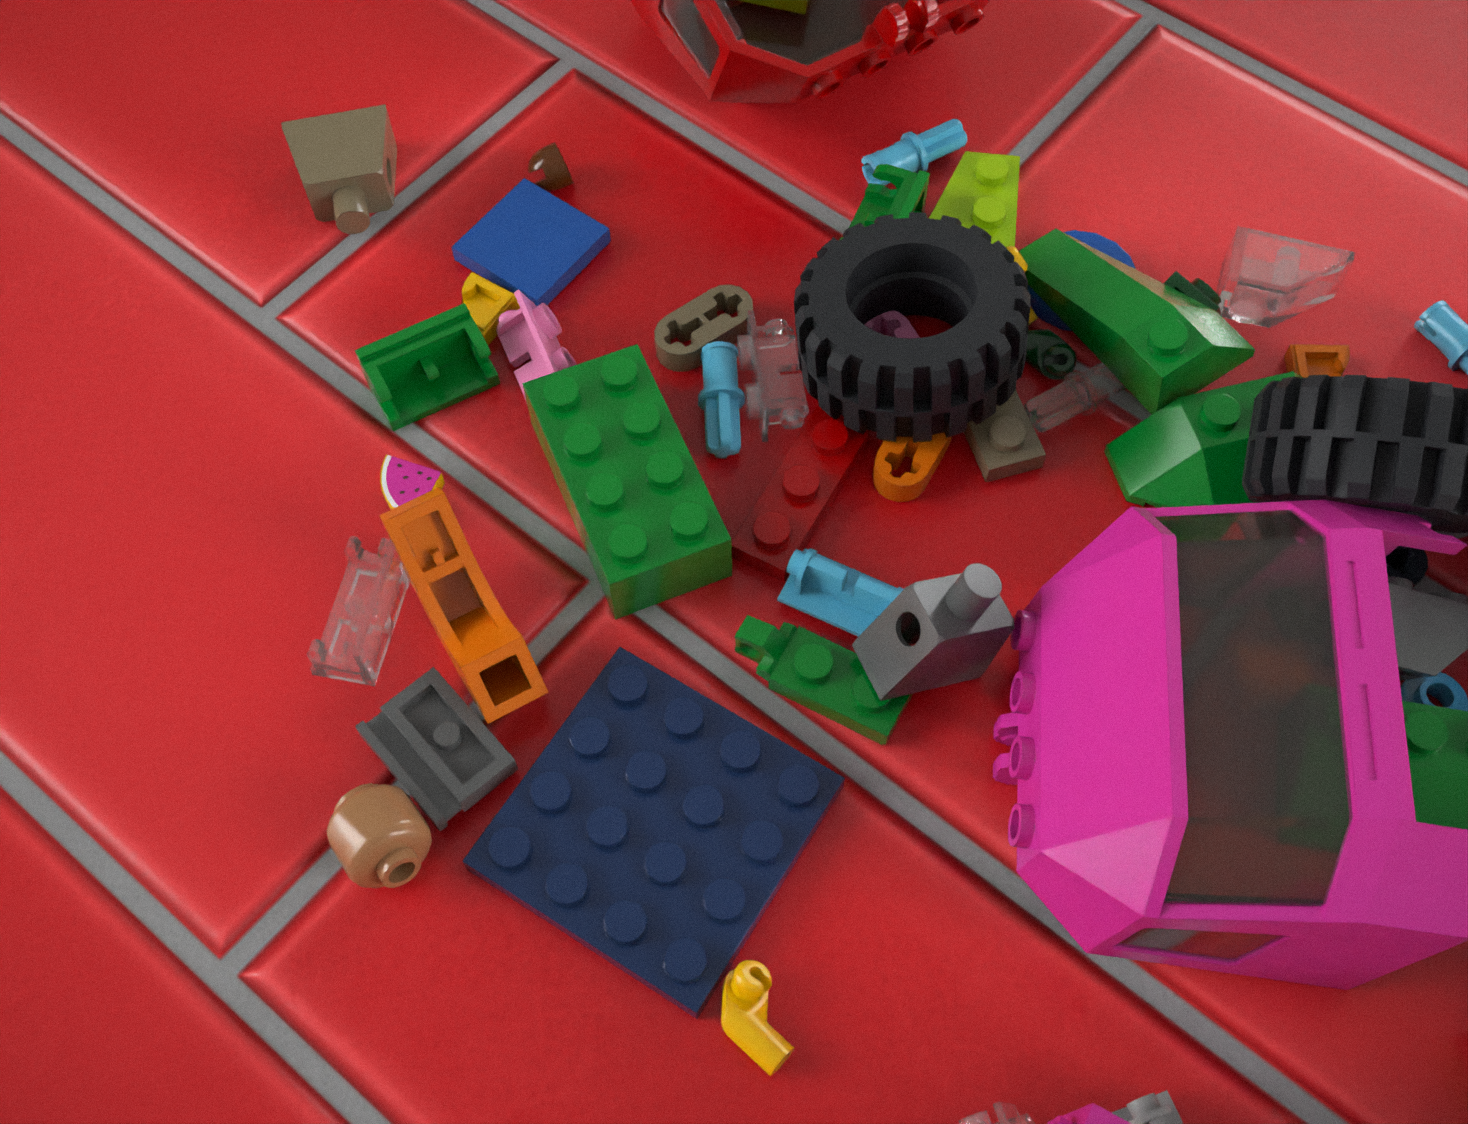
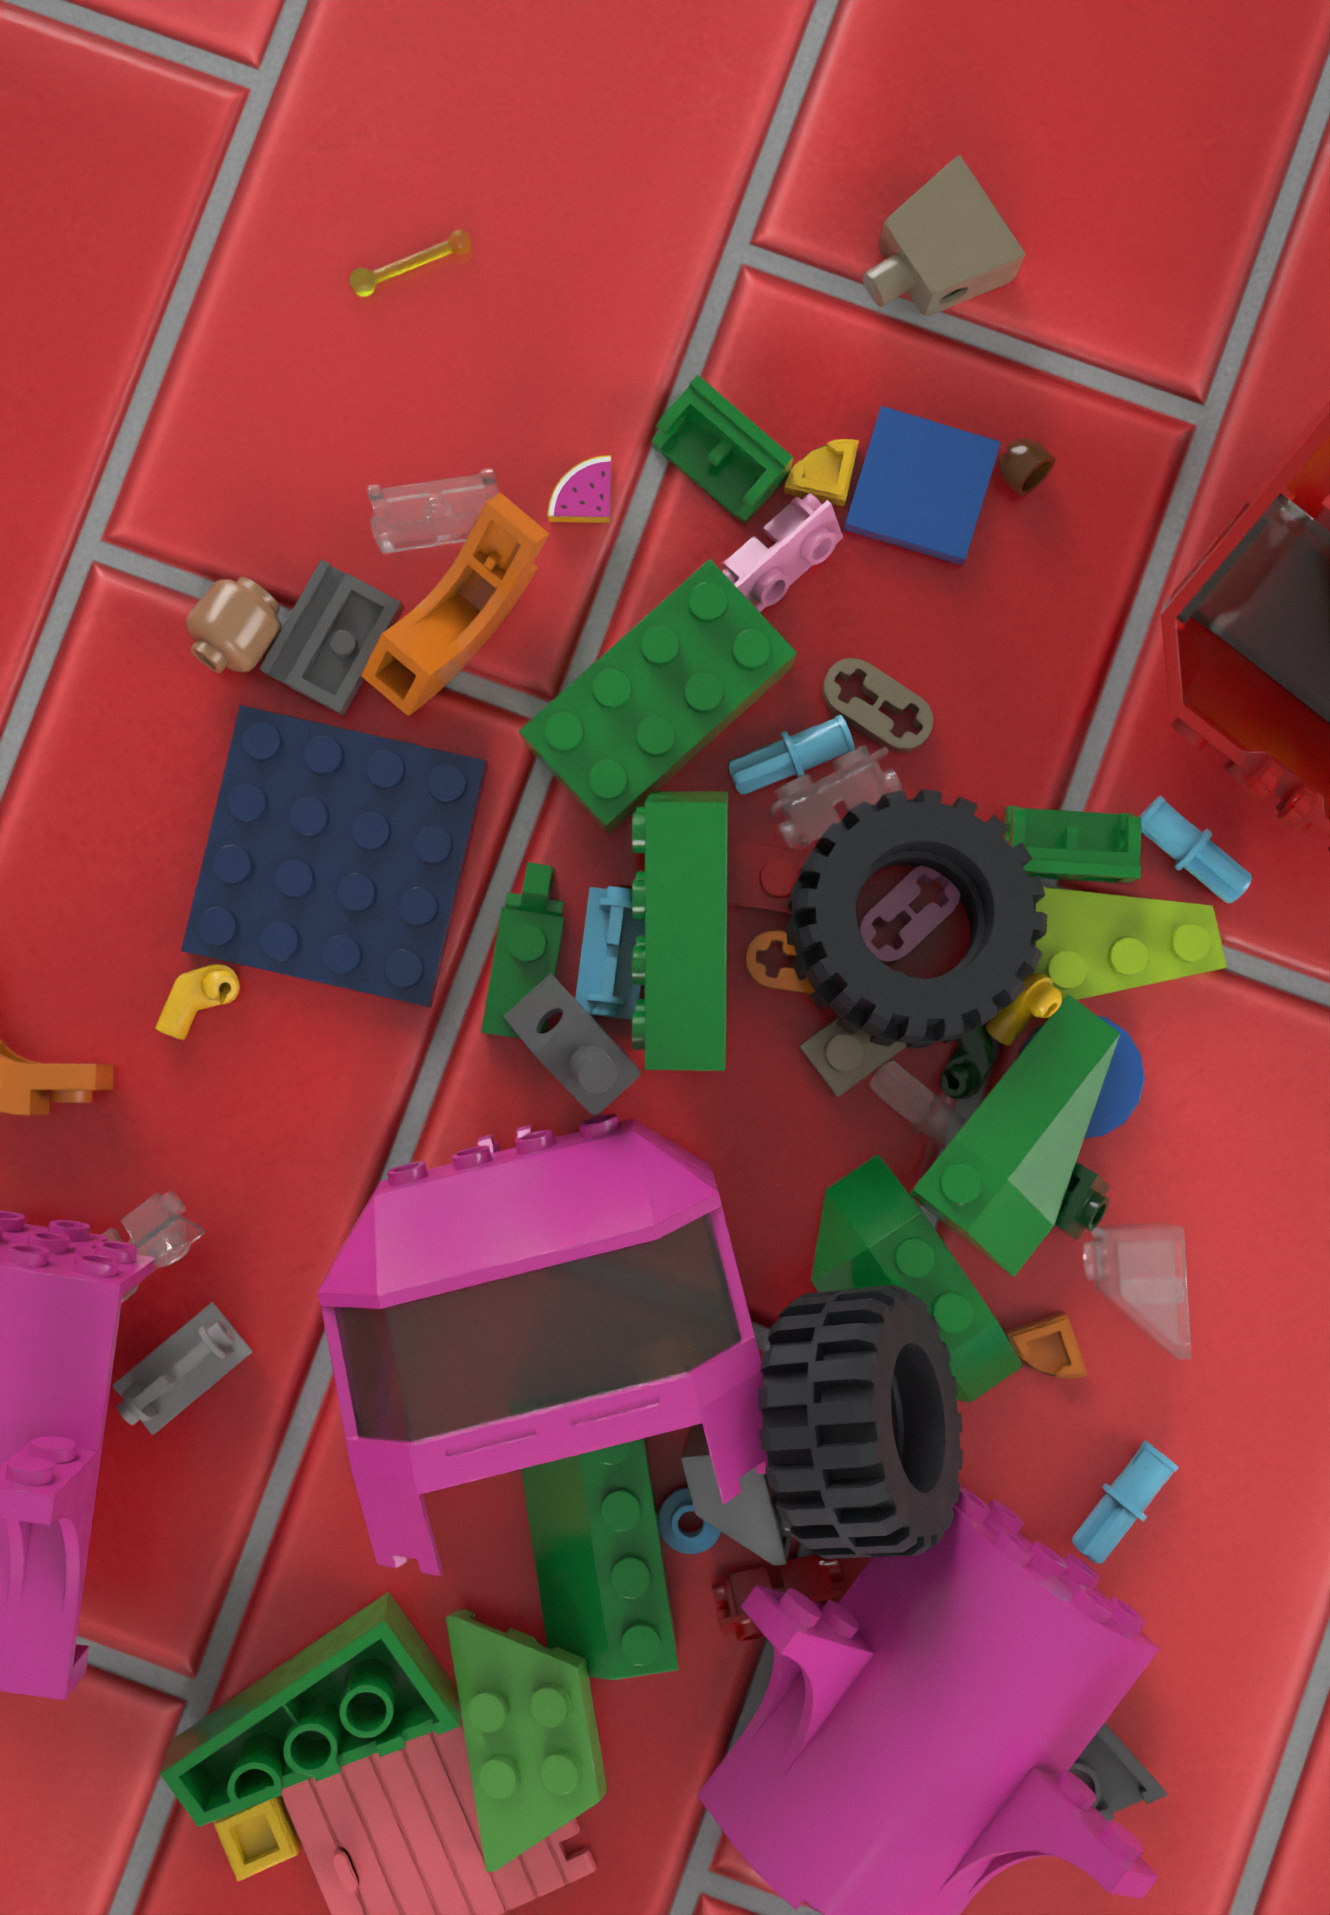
camera: 70 degrees right, 25 degrees up
none -> hinge [350,229,472,297]
none -> green brick [632,791,728,1071]

